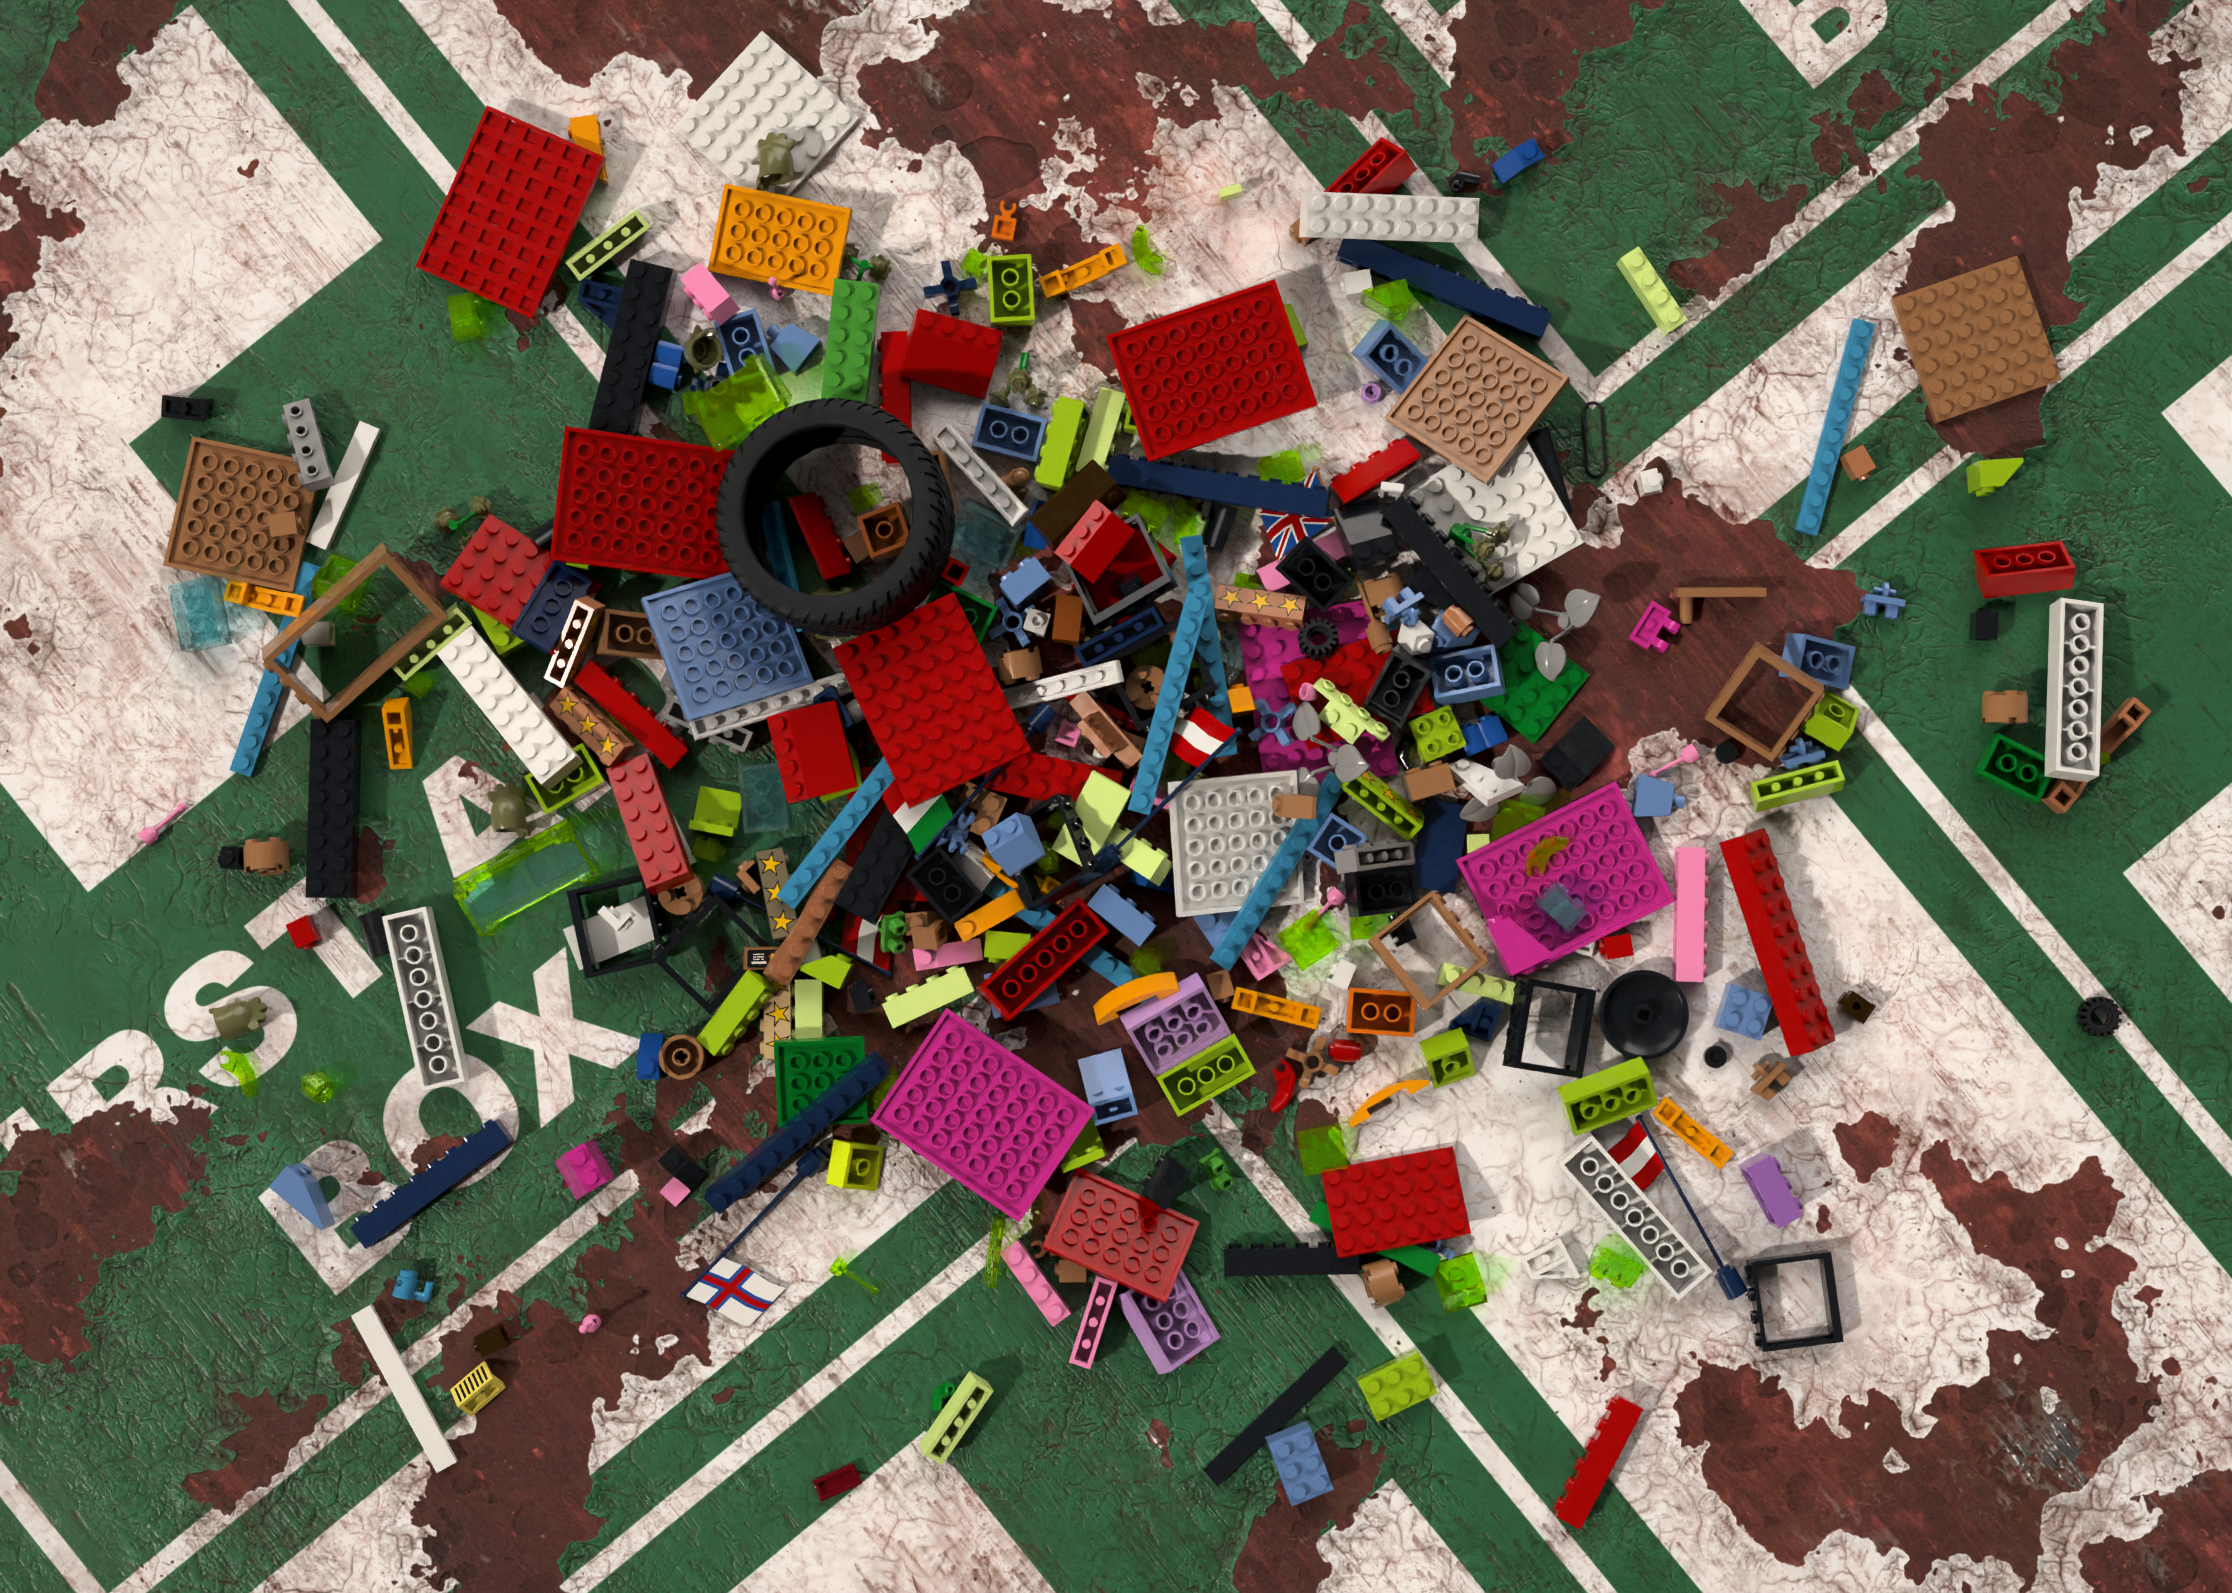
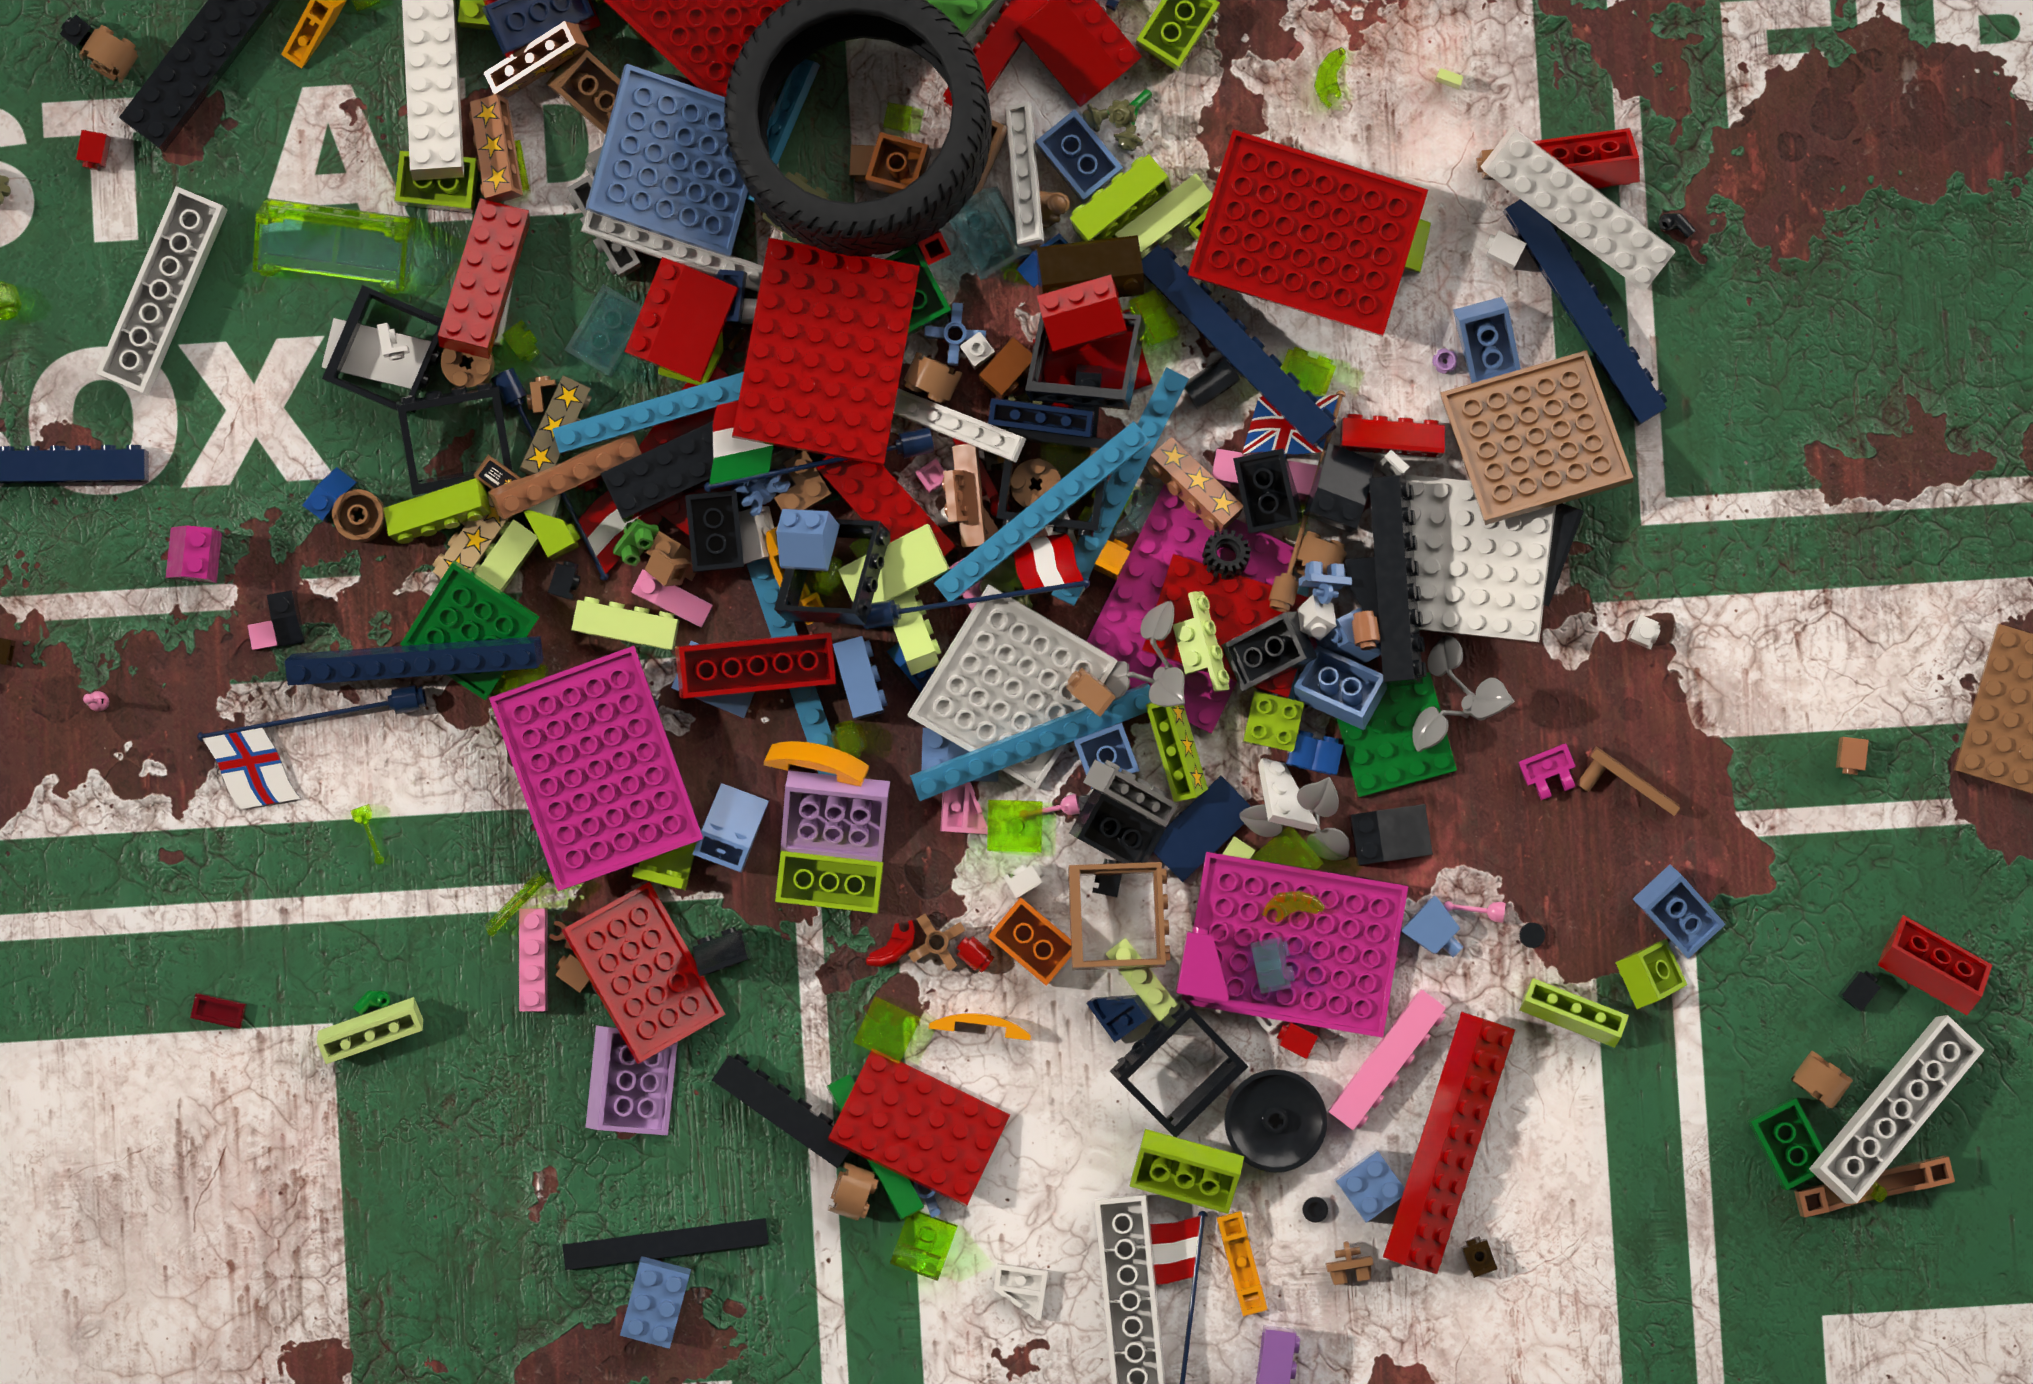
camera: 35 degrees right, 0 degrees up
black brick [358,909,390,960] -> none
olive piece [487,781,533,838] -> none
red brick [572,660,691,771] -> none
lime bracket [689,786,744,838] -> none
red slope [788,492,854,585] -> none
neon yellow slope [826,1139,885,1191] -> none
light orange slope [953,888,1026,942] -> none
lime brick [984,930,1031,963] -> none
medium blue brick [999,557,1053,613] -> none
light orange slope [1038,243,1128,299] -> none
bright pink brick [1069,1274,1118,1369] -> none
clear neon green plate [1174,500,1196,545] -> none
bright green hips [1199,1148,1234,1191] -> none
medium nougat brick [1206,969,1235,1004] -> none
light orange slope [1231,987,1322,1029] -> none
clear neon green tile [1233,572,1258,590] -> none
medium blue pin [1248,698,1298,747] -> none
bright pink hinge [1299,682,1318,701] -> none
clear neon green brick [1349,917,1373,940] -> none
lime brick [1356,1349,1438,1422] -> none
clear neon green slope [1359,278,1413,320] -> none
black arm [1396,737,1415,771] -> none
medium nougat brick [1401,760,1456,803] -> none
lime slope [1419,1027,1476,1089] -> none
olive plant [1448,521,1510,583] -> none
blue slope [1492,138,1544,185] -> none
black piece [1582,401,1607,478] -> none
clear neon green slope [1586,1243,1645,1290] -> none
yellowish green brick [1616,246,1688,337] -> none
medium nougat window [1704,642,1825,762] -> none
medium blue hips [1780,737,1825,773] -> none
dark azure plate [1794,318,1875,536] -> none
medium blue hips [1860,582,1906,620] -> none
lime slope [1966,458,2024,497] -> none

